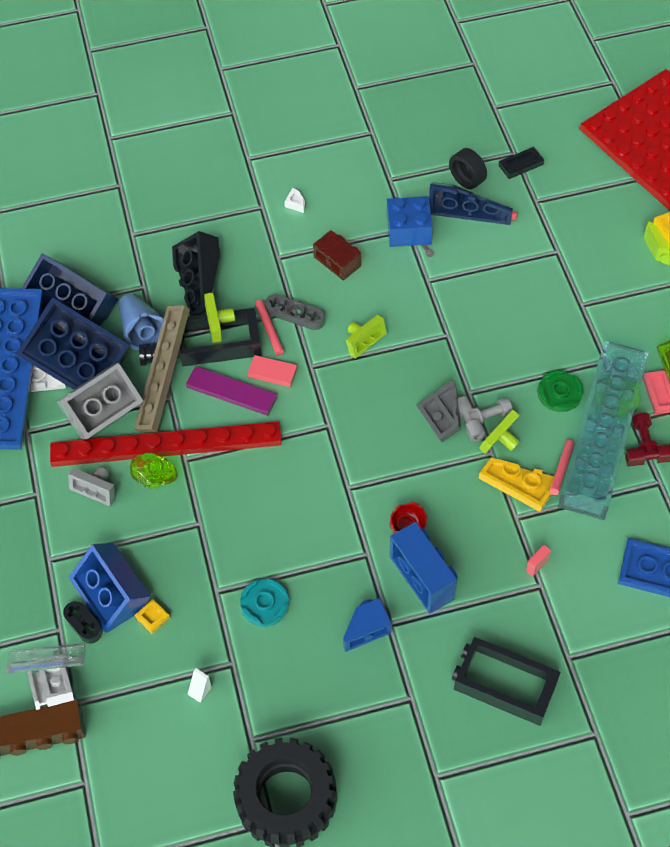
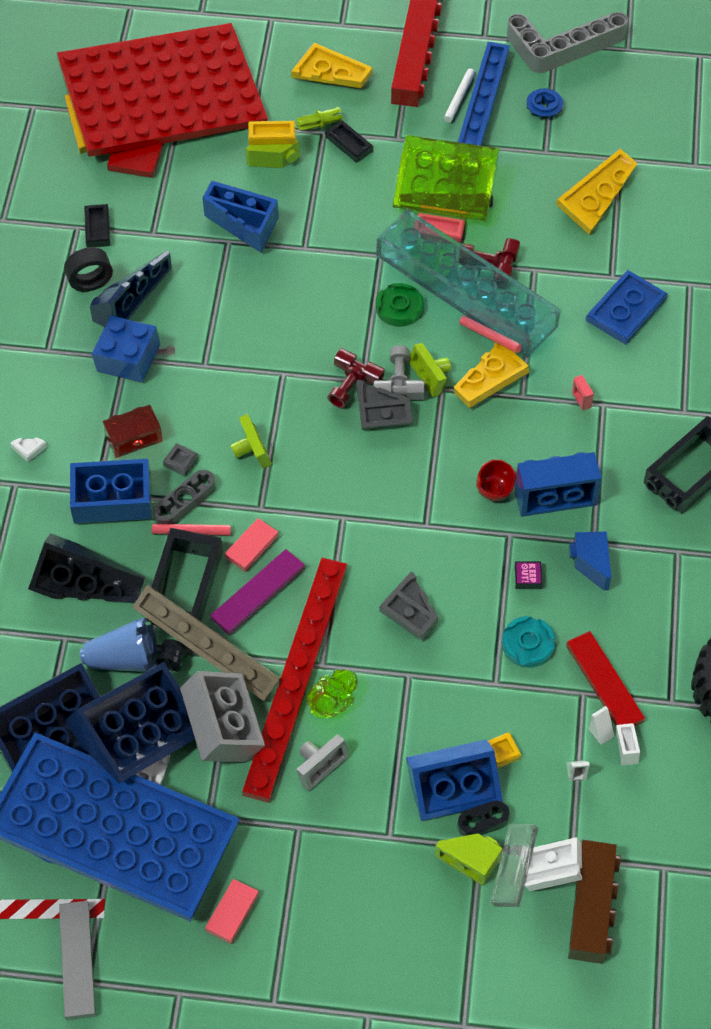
camera: 70 degrees left, 0 degrees up
lime tile [204,293,235,343] -> none
none -> blue brick [70,459,152,524]
none -> red tile [107,143,164,178]
none -> dark grey tile [163,443,198,477]
none -> blue wedge [203,181,279,253]
none -> dark red bar [327,348,385,408]
none -> dark grey wing [379,572,438,641]
none -> lime slope [435,833,503,886]
none -> tile [514,561,542,589]
none -> red tile [566,631,645,727]
none -> white piece [566,761,590,781]
none -> white piece [616,724,640,766]

